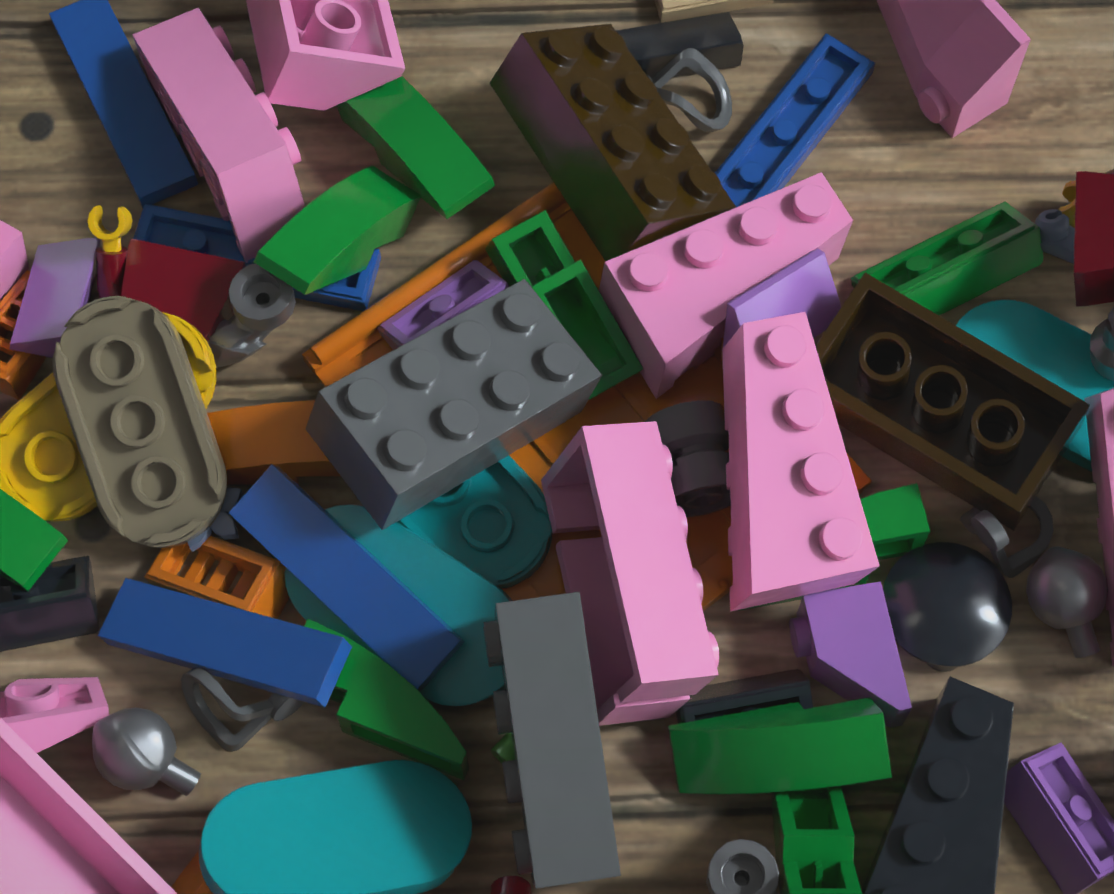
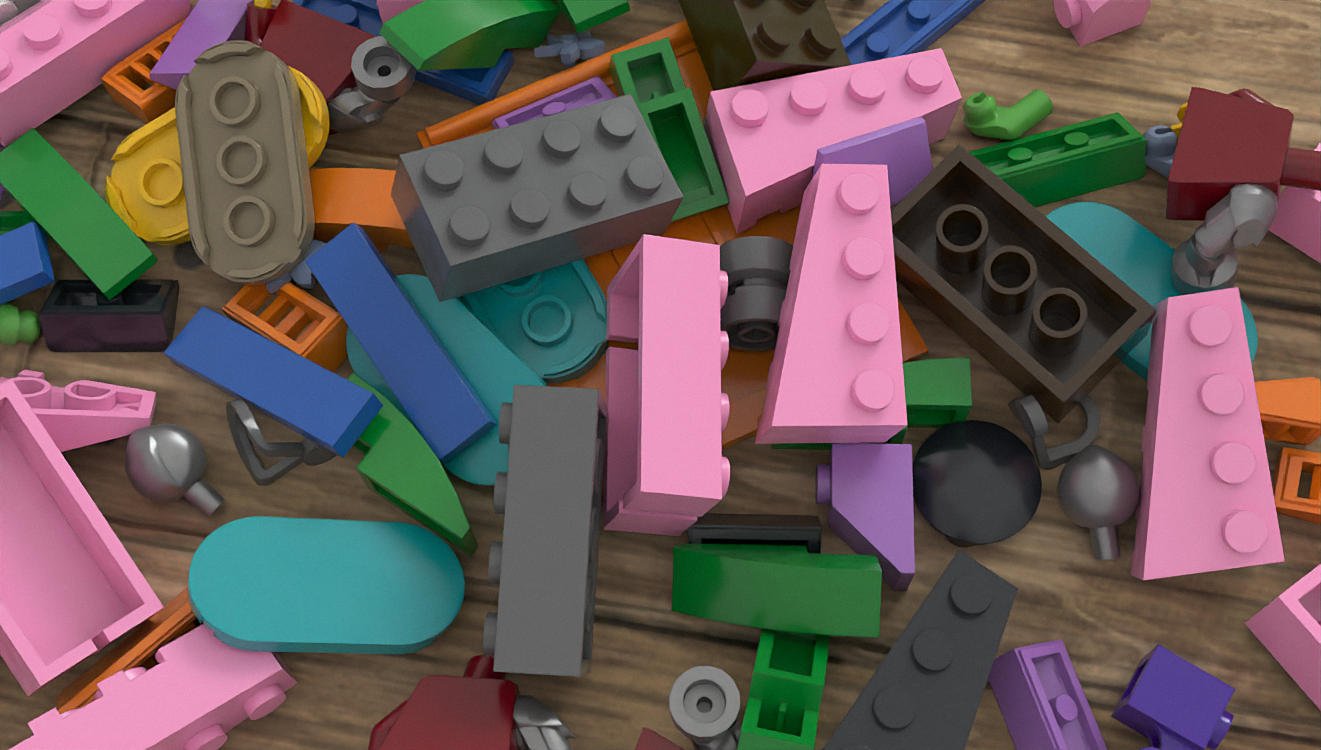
camera: 15 degrees right, 0 degrees up
none -> sand blue plant [534,30,605,69]
none -> bright green arm [963,89,1053,141]

